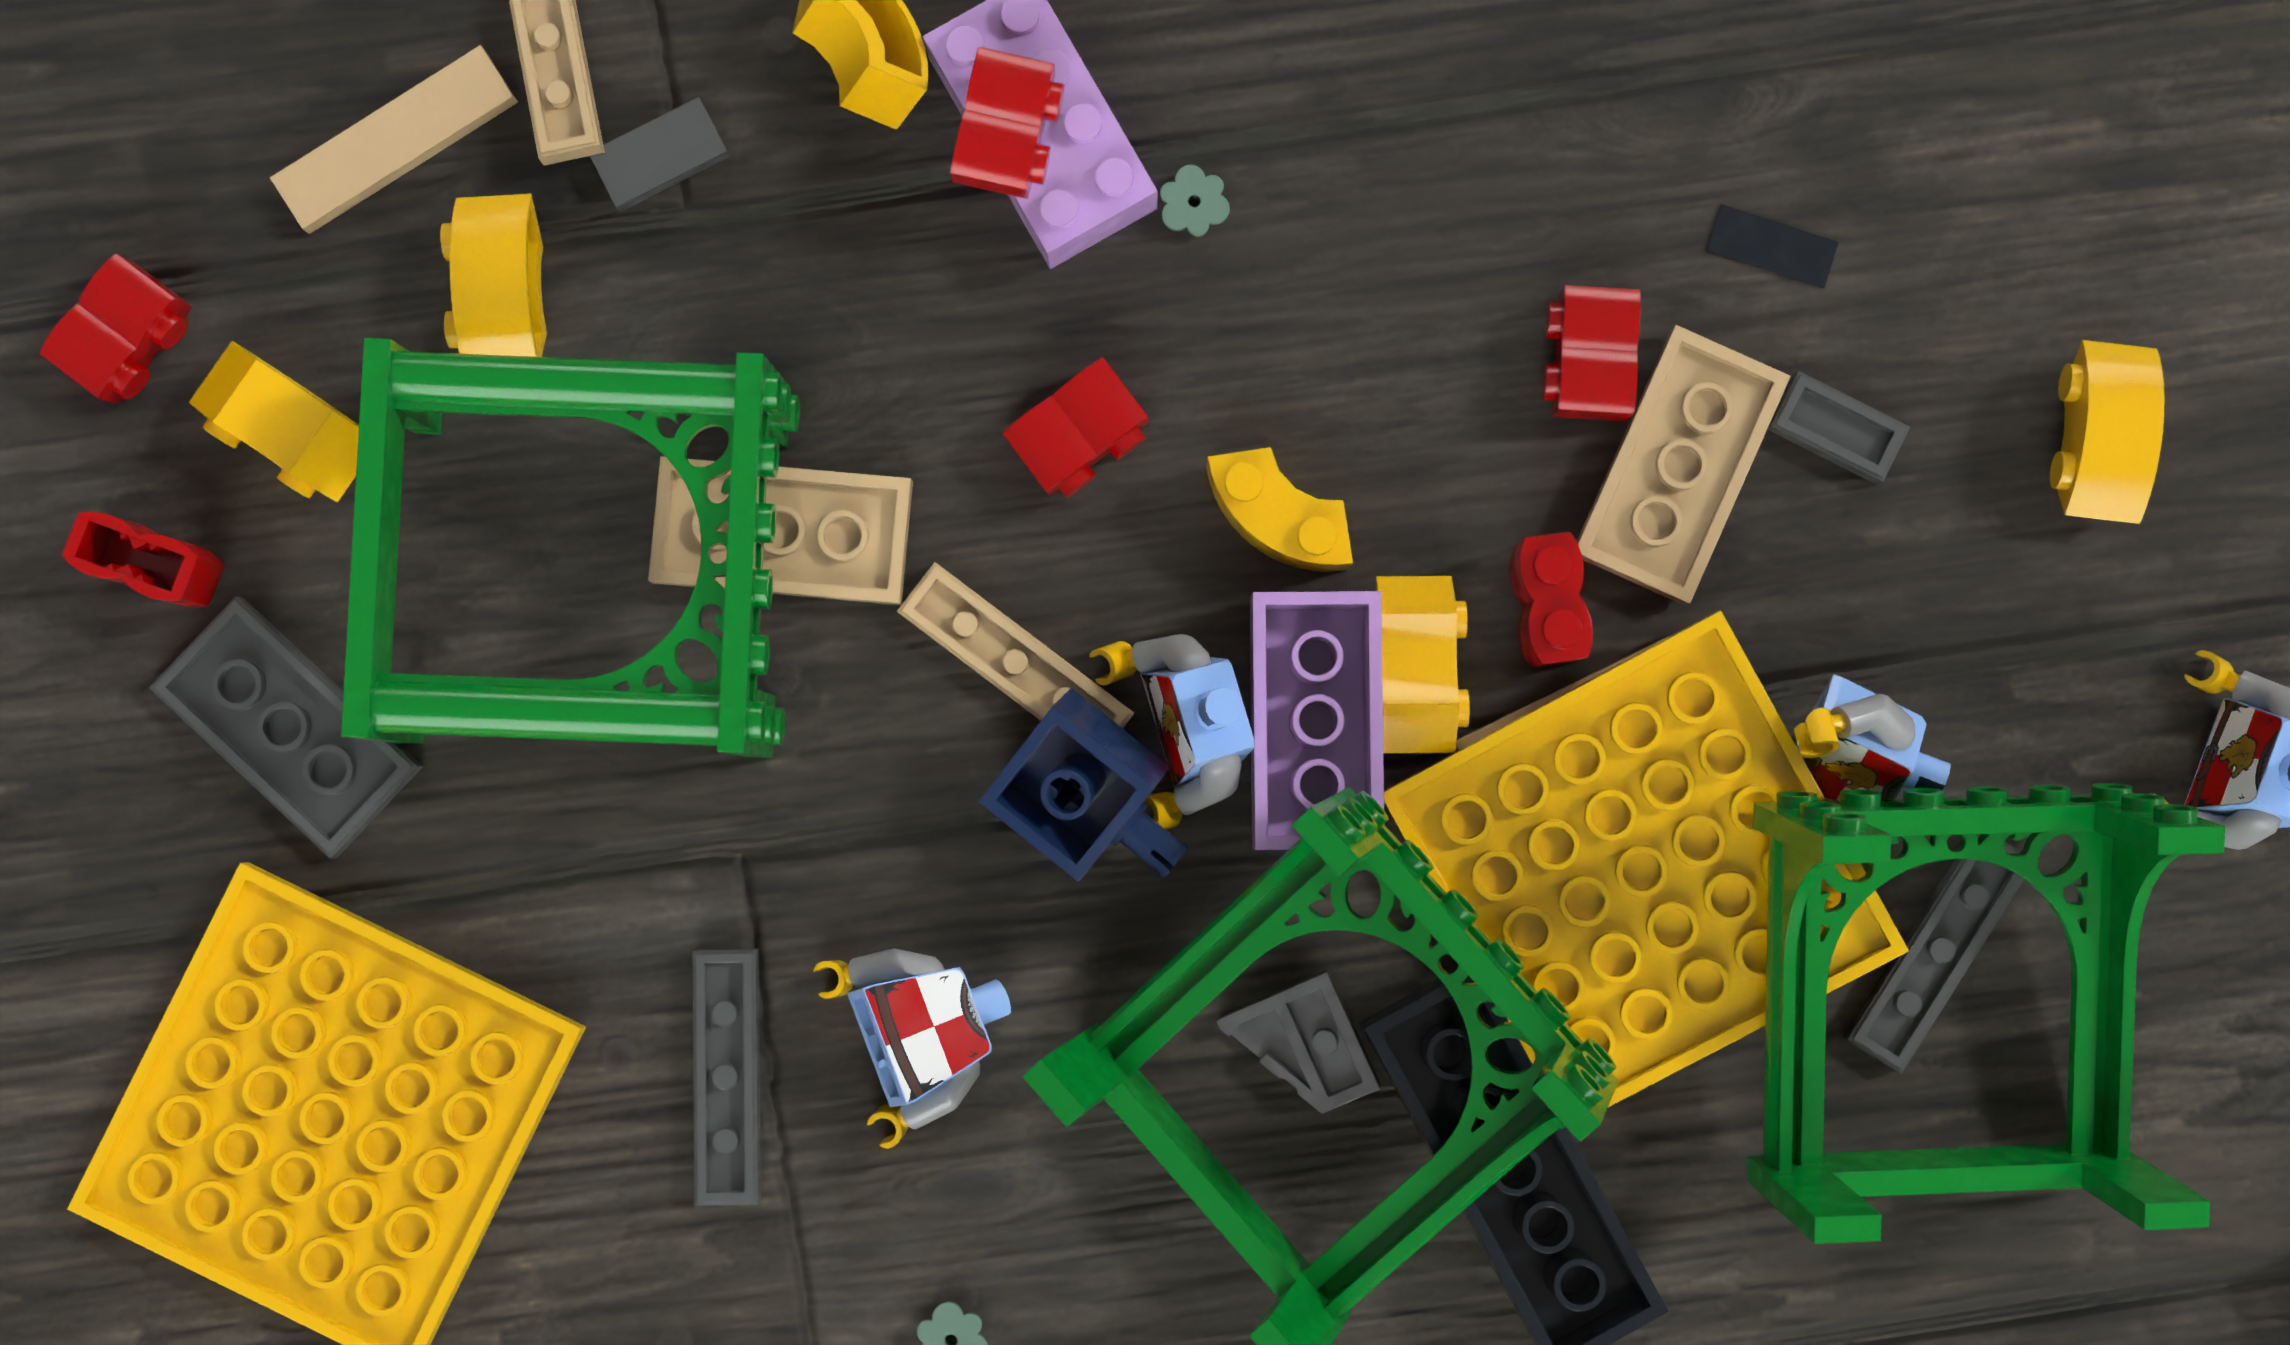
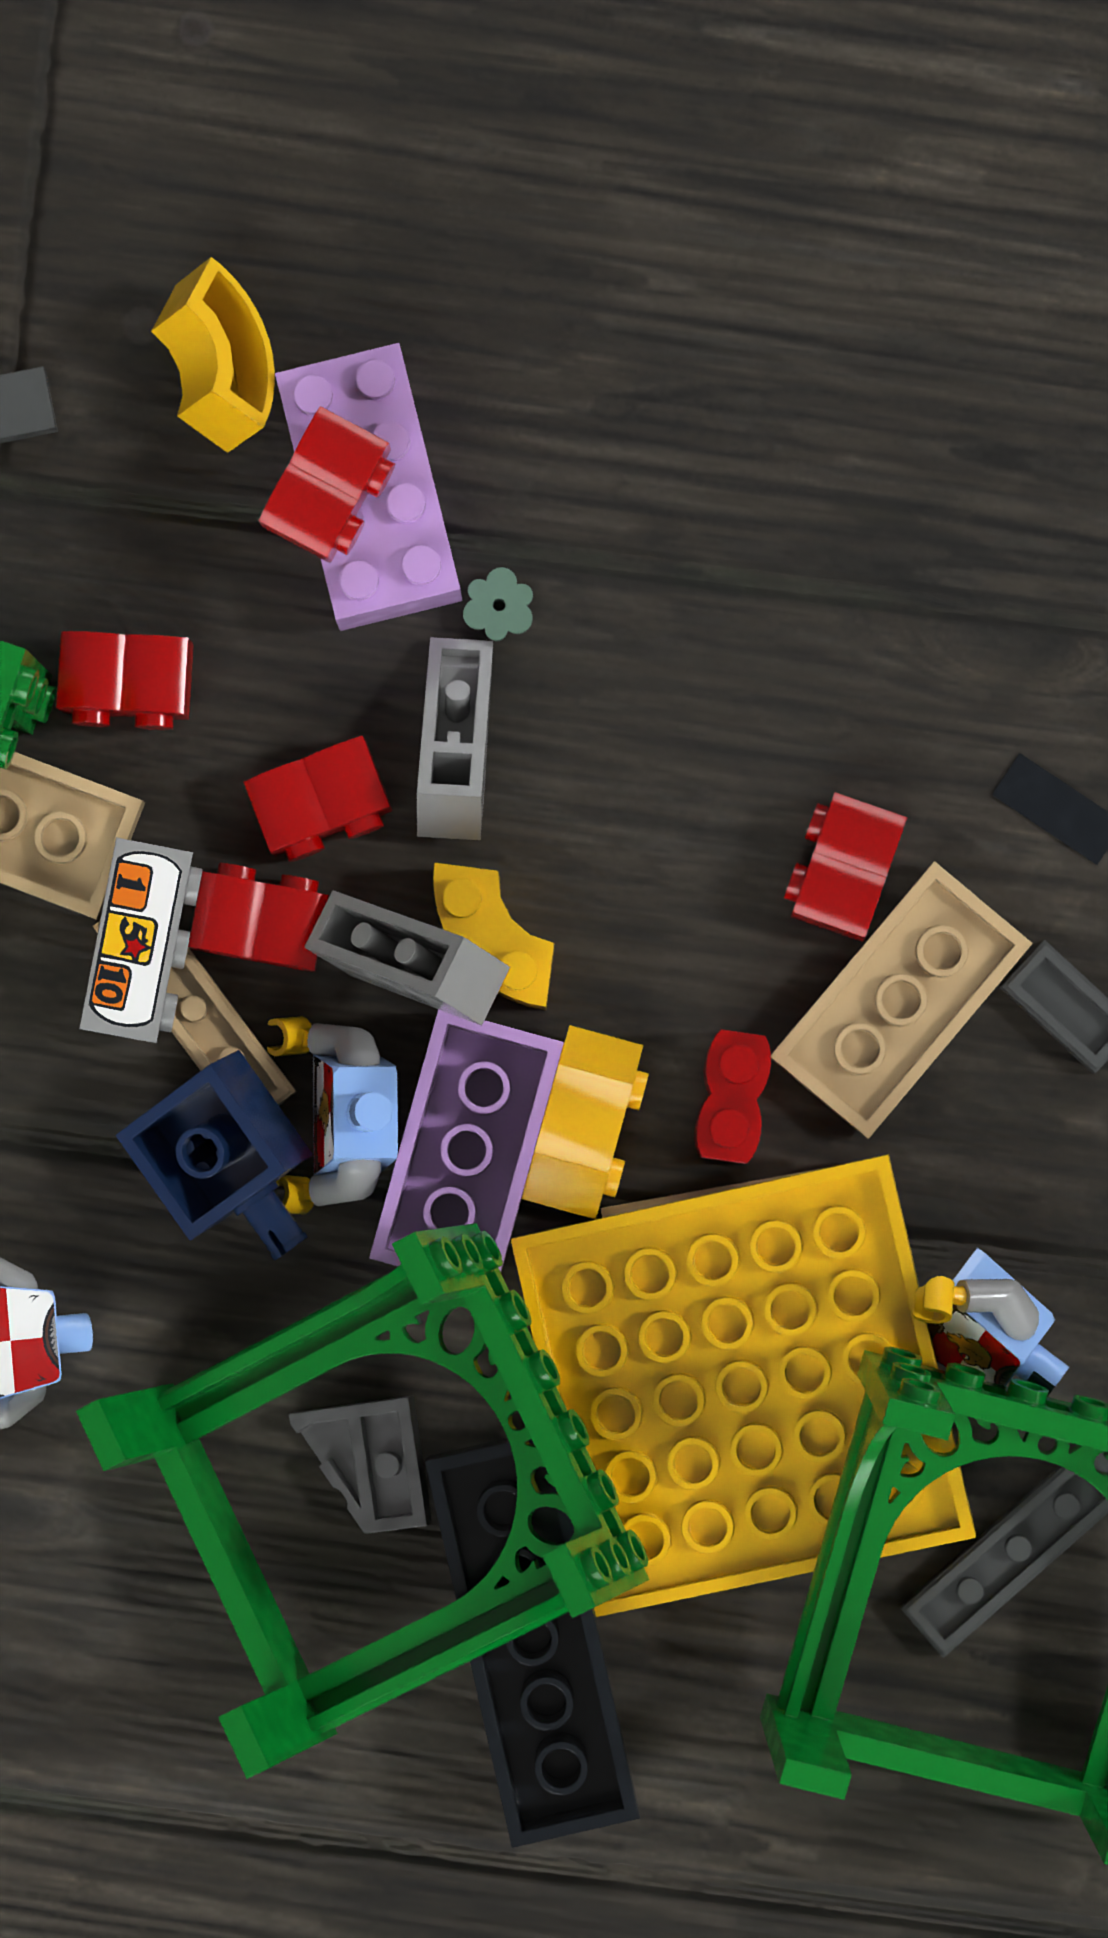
camera: 20 degrees right, 0 degrees up
none -> red brick [56,631,194,730]
none -> brick [79,837,202,1043]
none -> red brick [188,863,329,973]
none -> light grey brick [304,890,510,1026]
none -> light grey slope [417,637,493,840]

